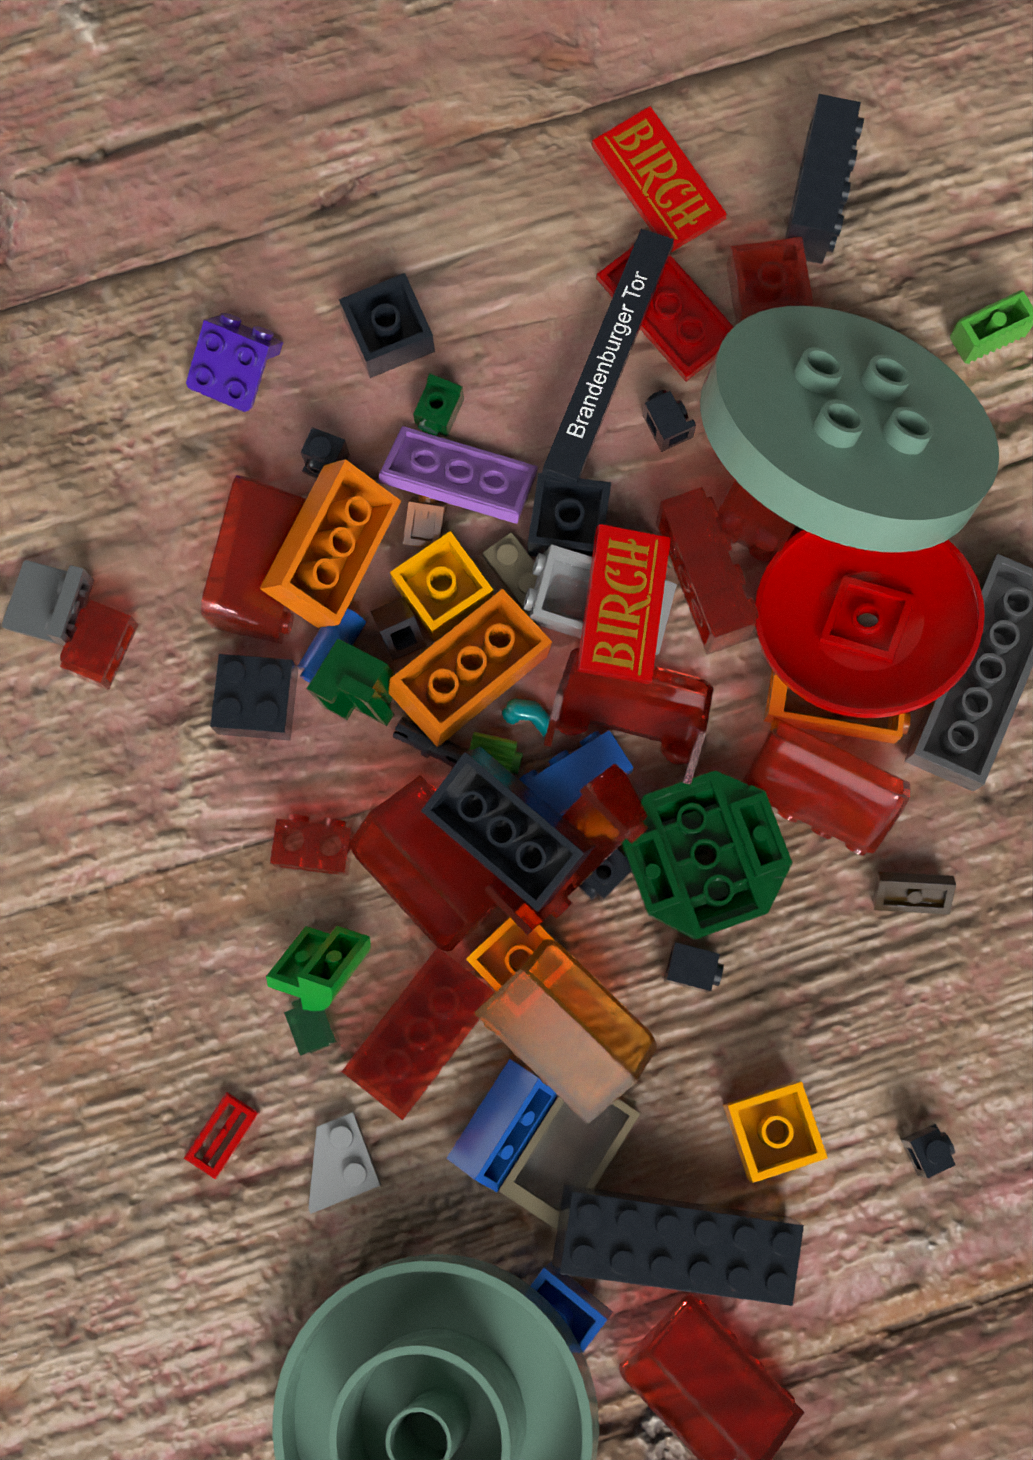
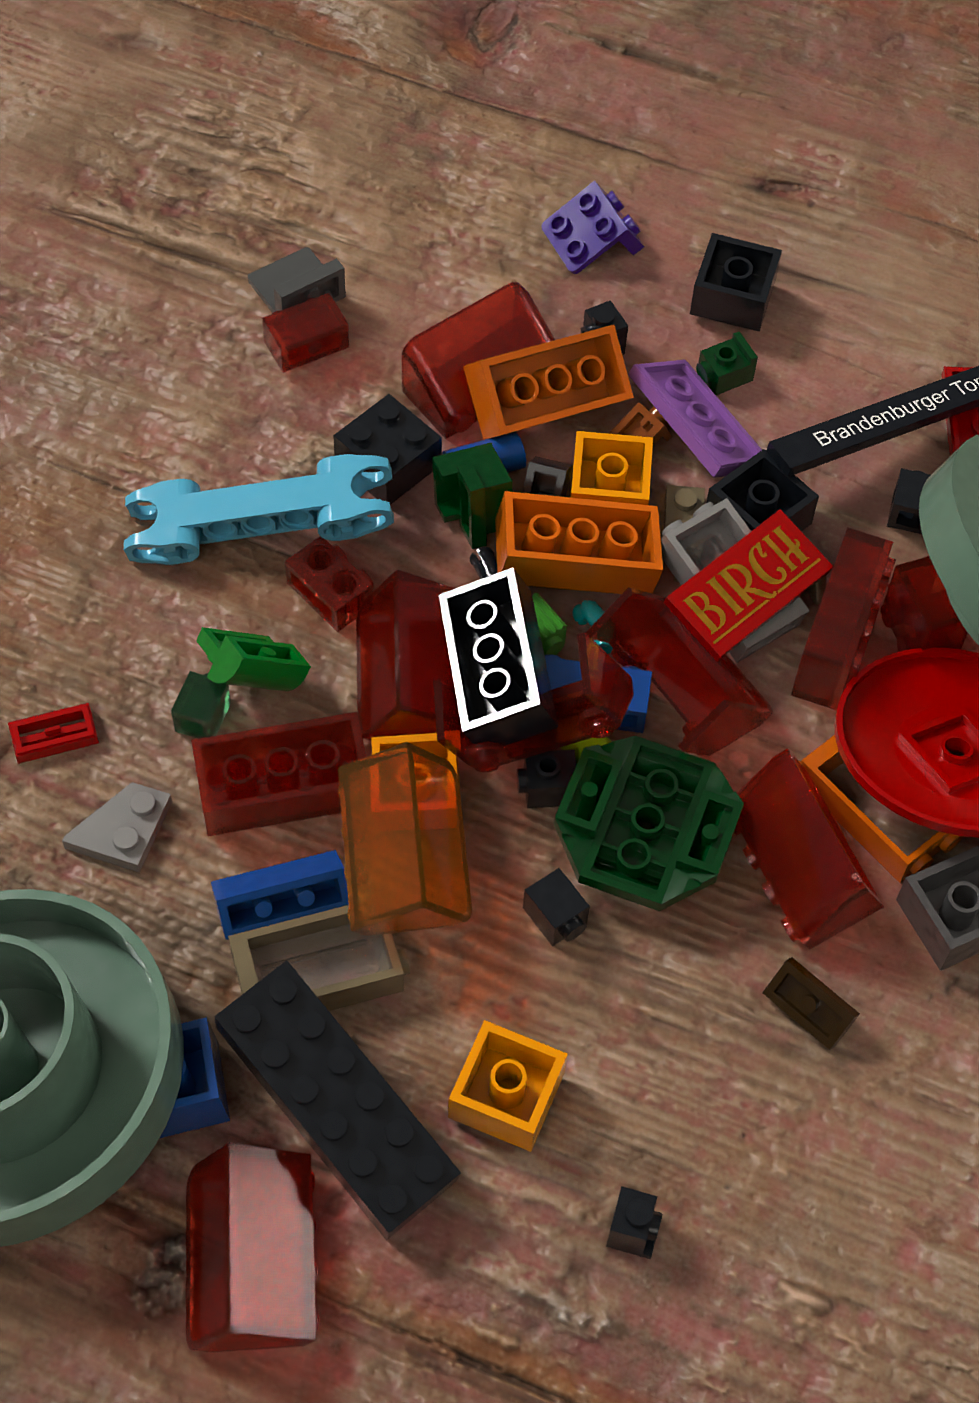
camera: 35 degrees right, 20 degrees down
none -> medium azure piece [123,454,394,565]

